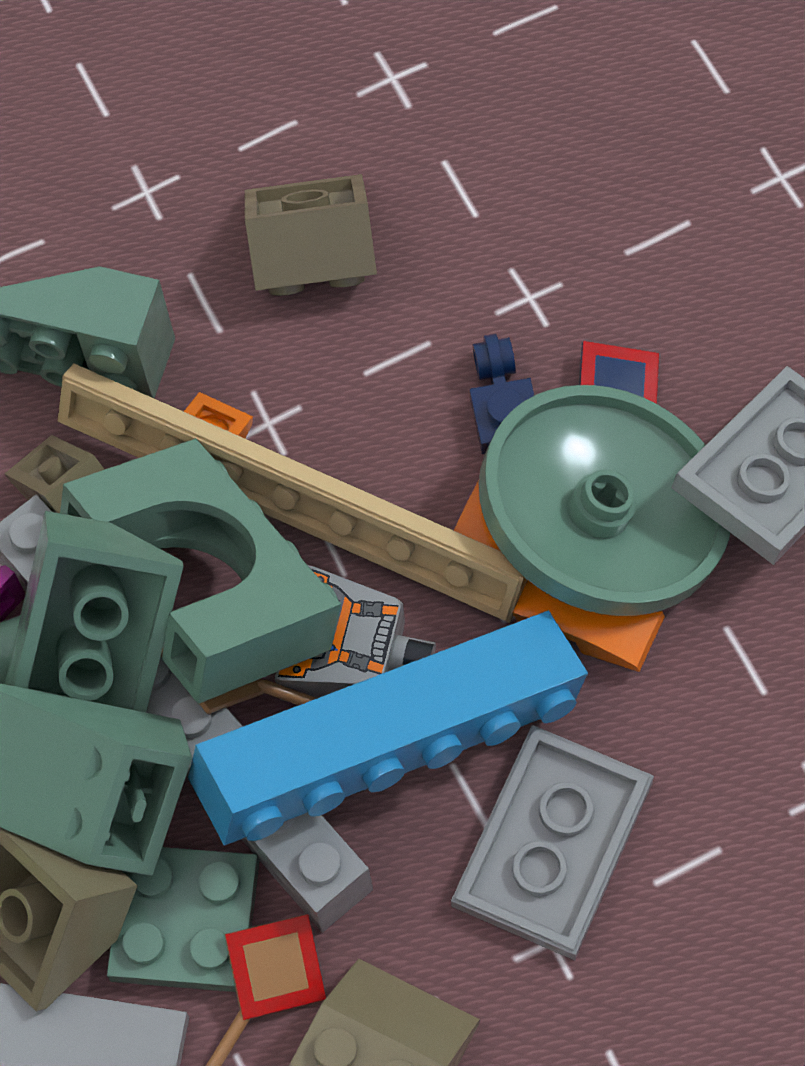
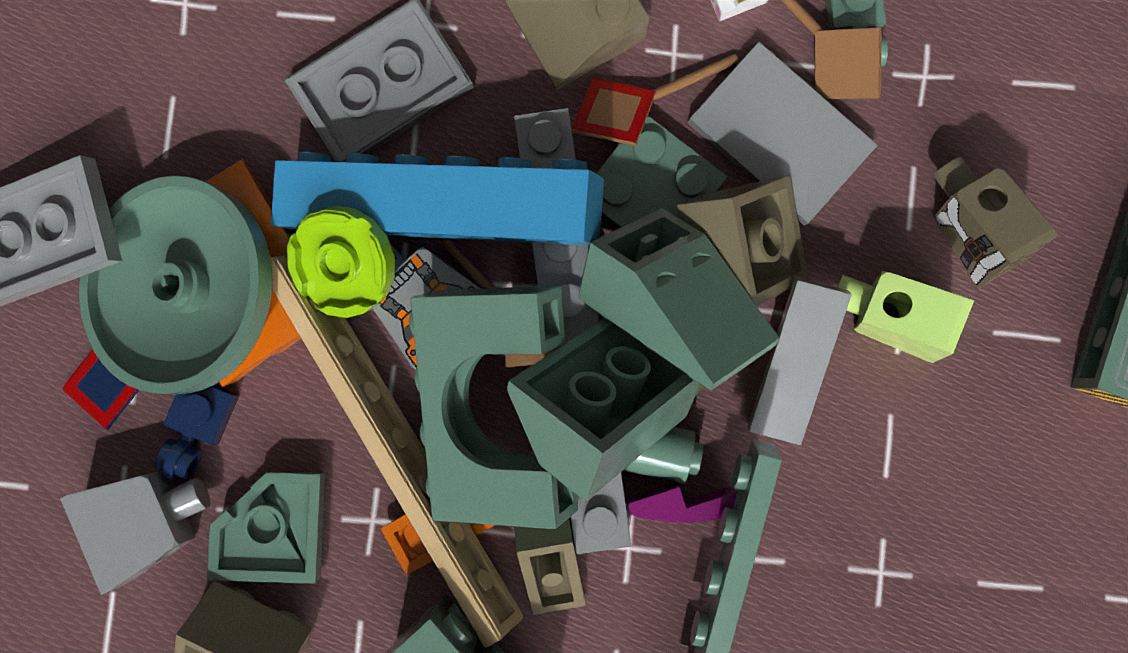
camera: 150 degrees left, 20 degrees up
none -> light grey torso [60,471,210,595]
none -> sand green plate [207,471,325,584]
none -> lime tile [287,205,395,318]

